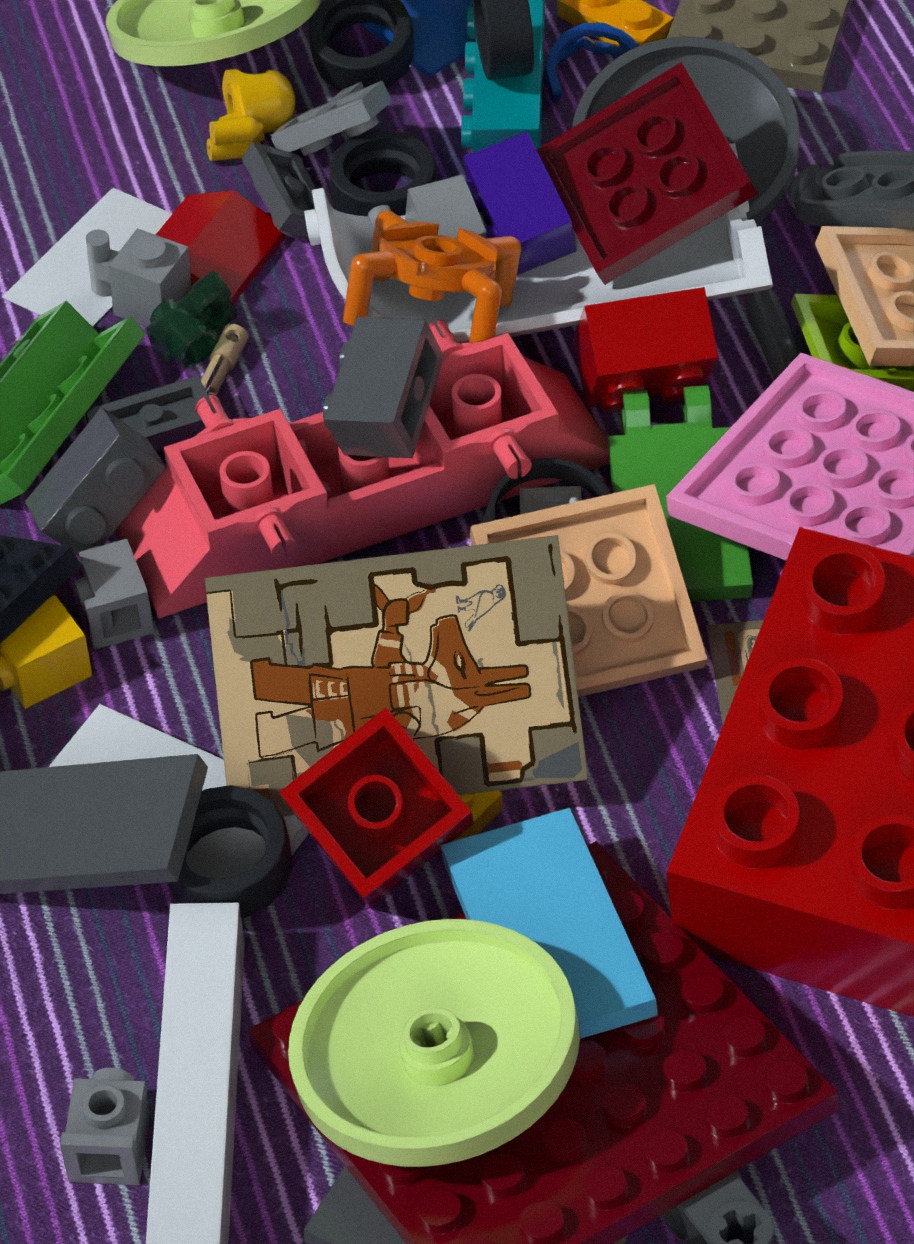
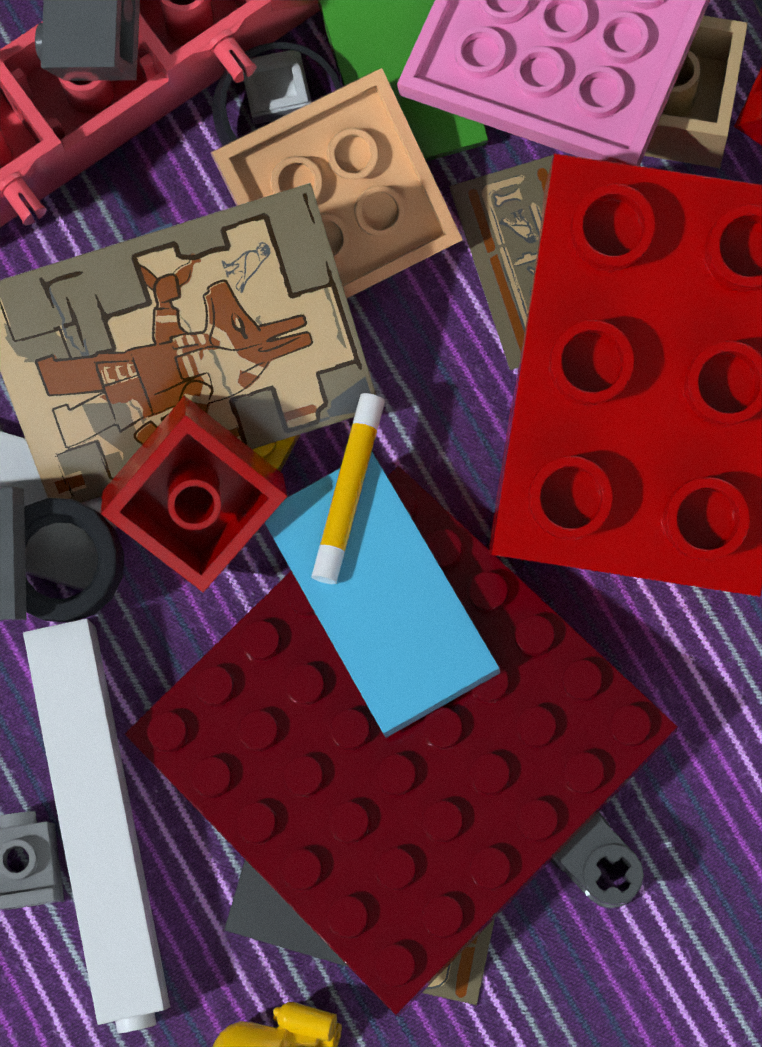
camera: 15 degrees left, 30 degrees up
yellowish green dish [288,919,580,1167] -> none
none -> yellow bar [311,393,385,584]

